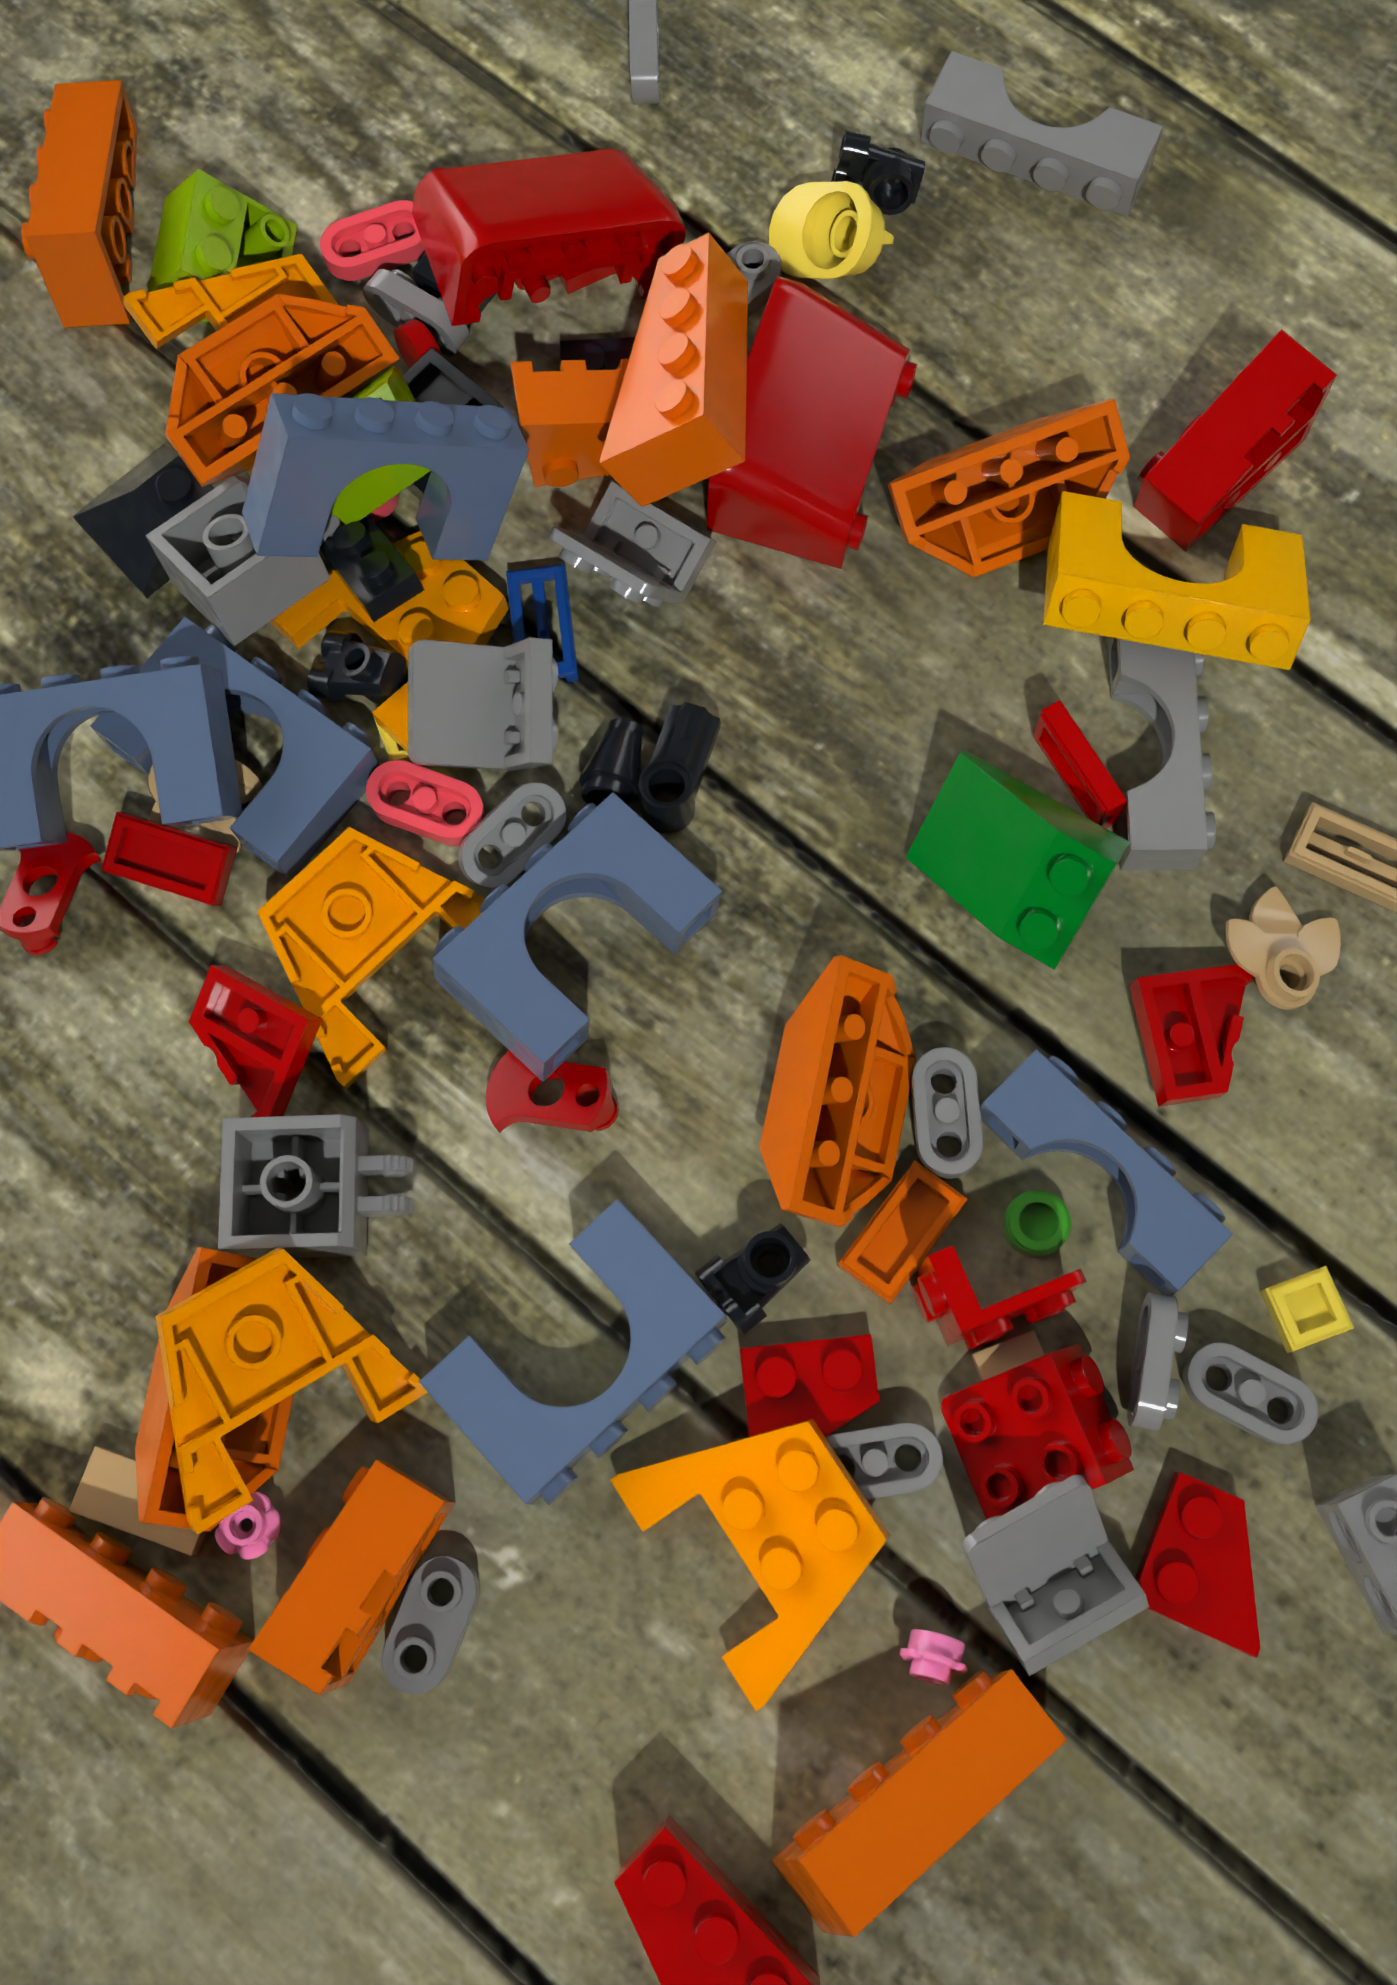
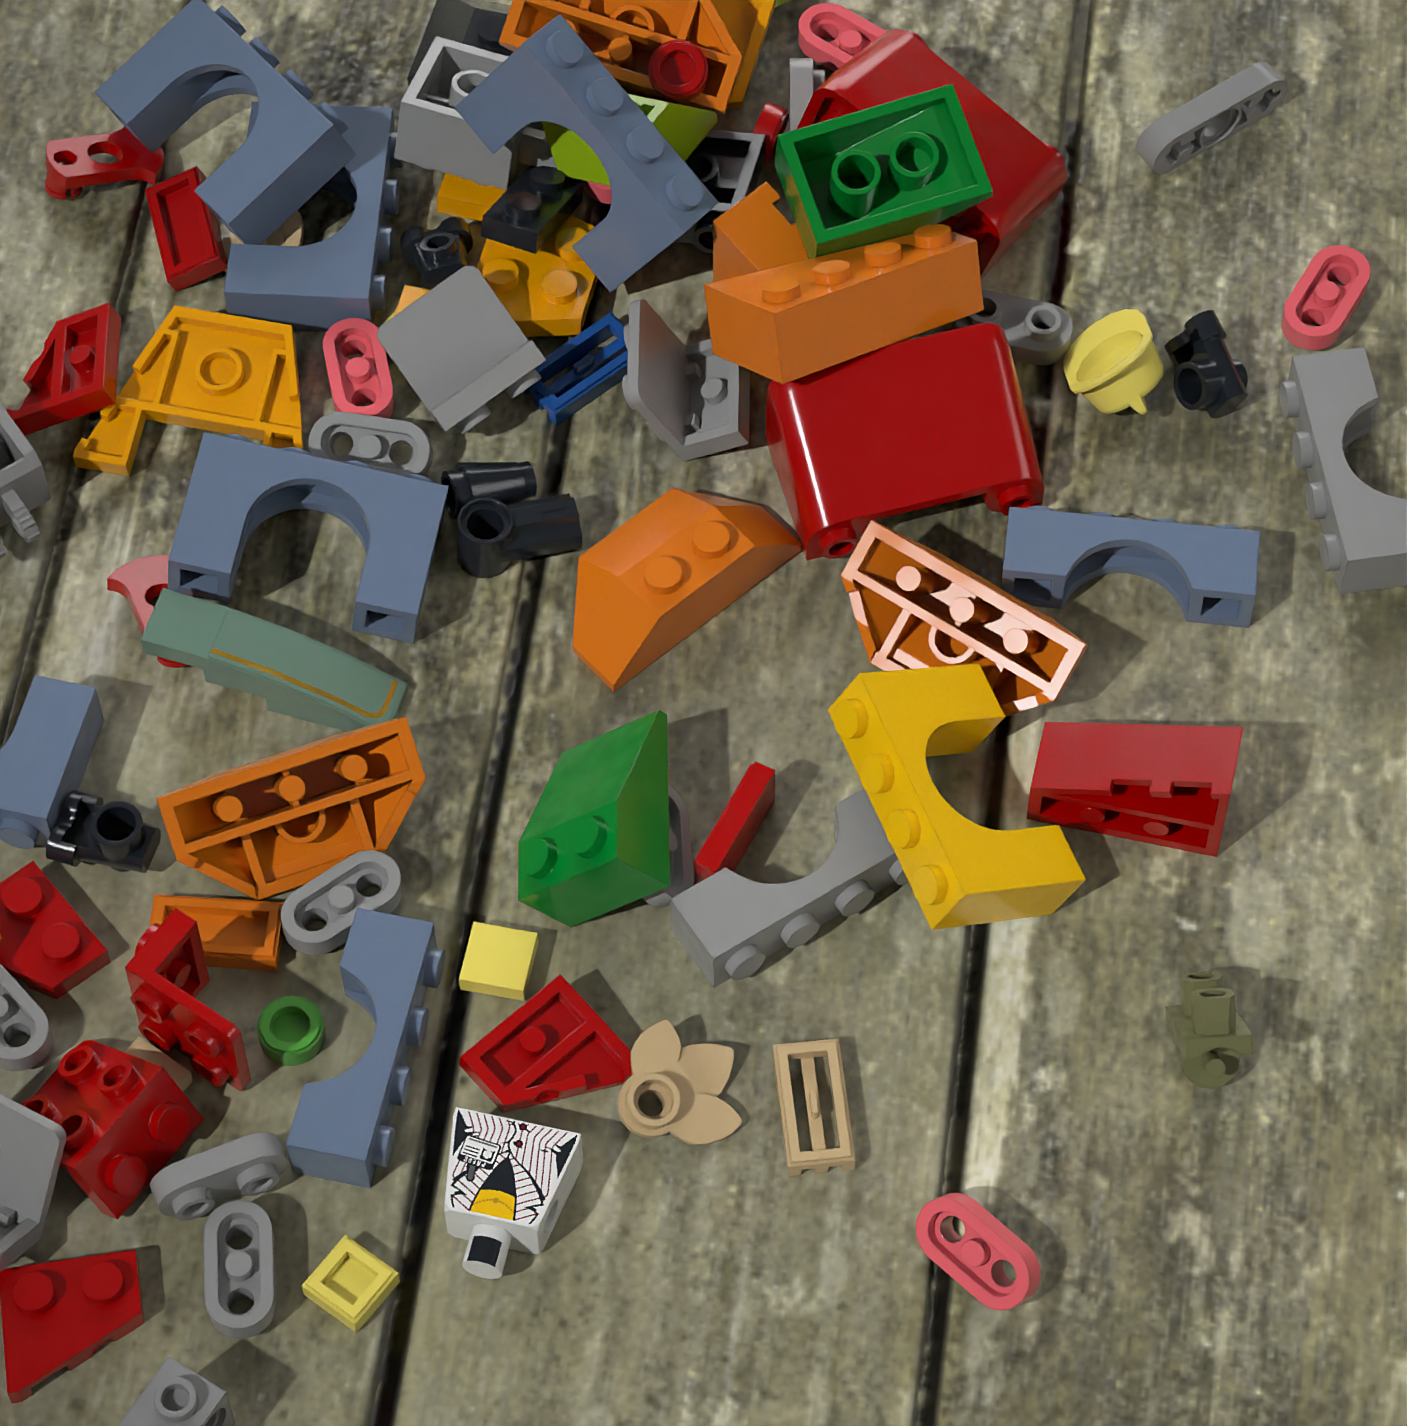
camera: 50 degrees right, 15 degrees down
none -> sand green slope [141,588,408,731]
none -> white torso [444,1107,583,1279]
none -> light yellow tile [459,922,538,1001]
none -> orange wedge [572,487,801,692]
none -> red tile [648,39,708,103]
none -> green slope [775,84,993,259]
none -> sand blue arch [1001,506,1260,628]
none -> coral plate [1281,245,1371,350]

